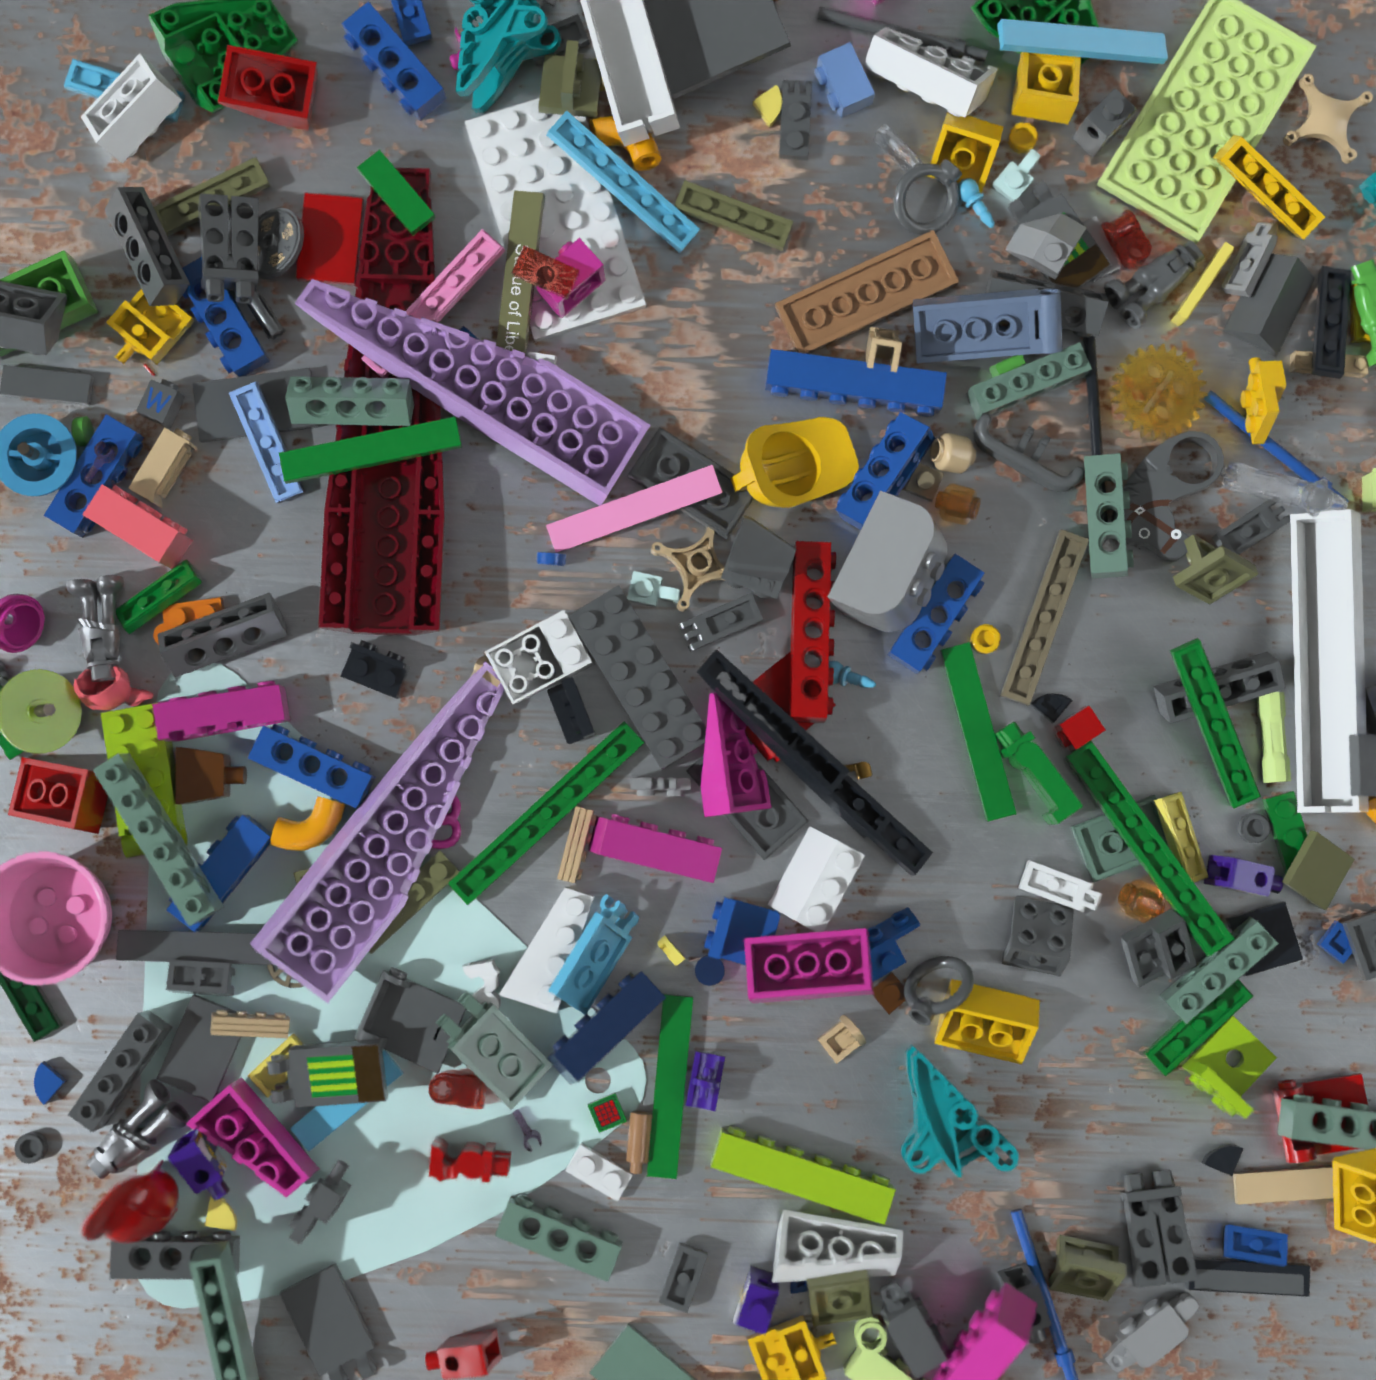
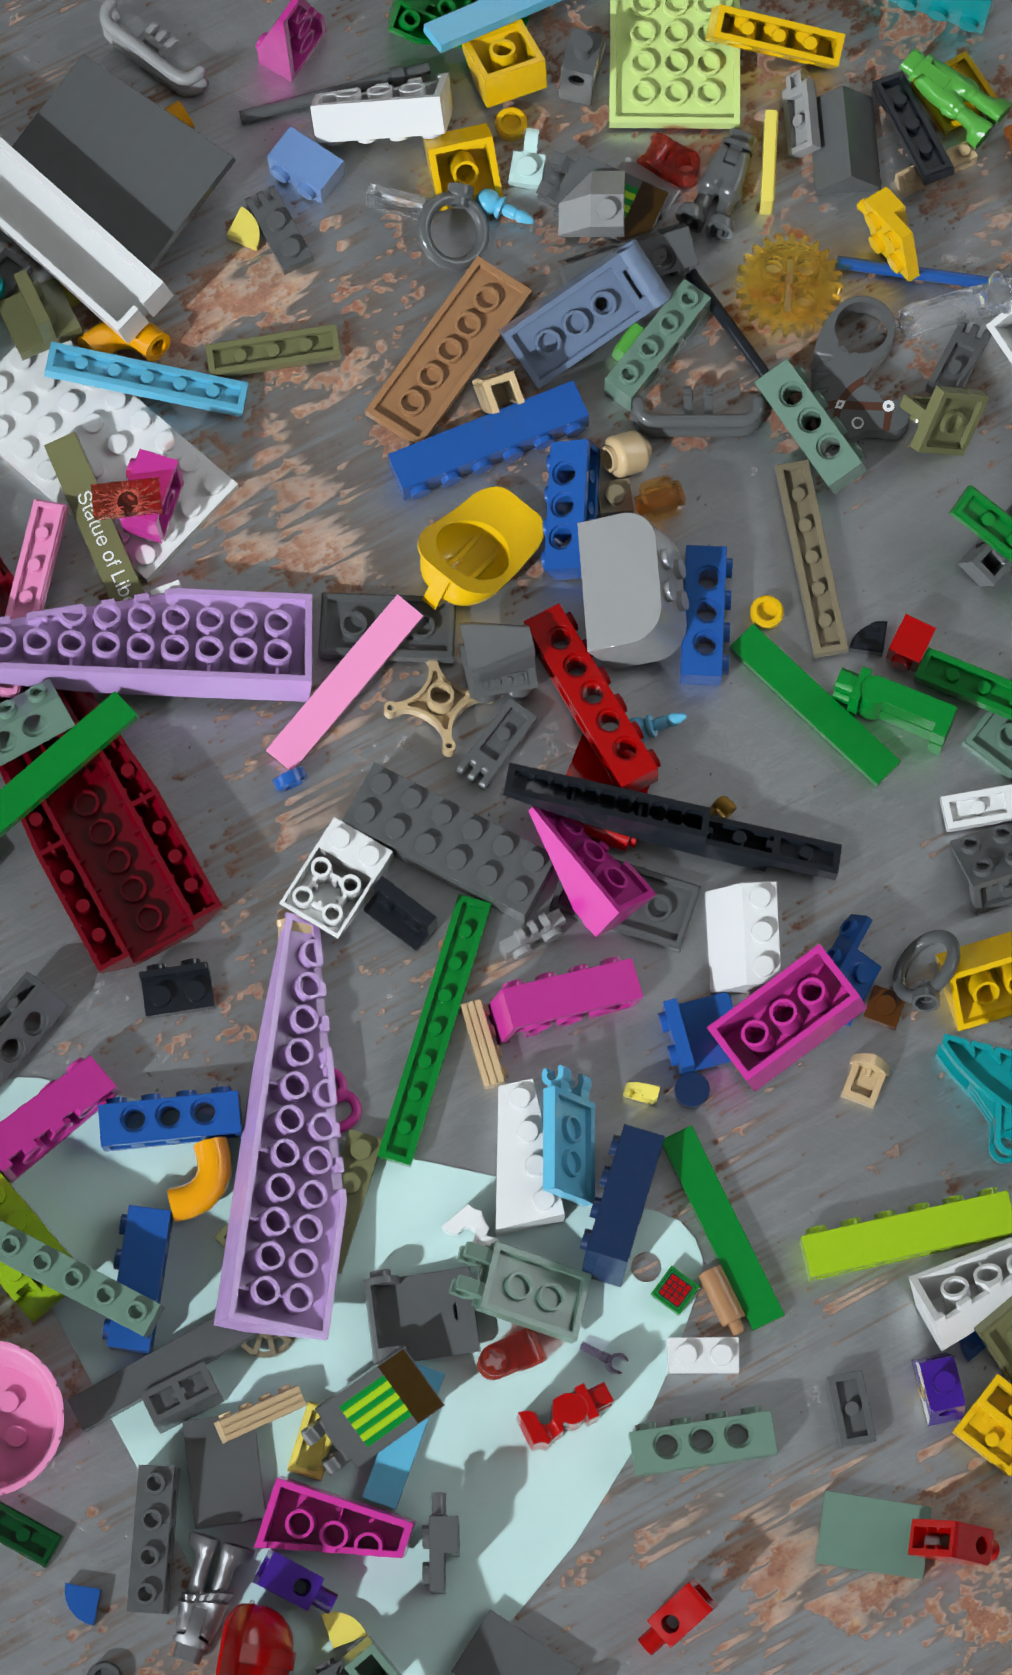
camera: 25 degrees left, 10 degrees down
reddish brown torso [175,747,247,805] -> none
light aqua plate [627,571,681,607] -> none
dark purple hips [686,1051,725,1111] -> none

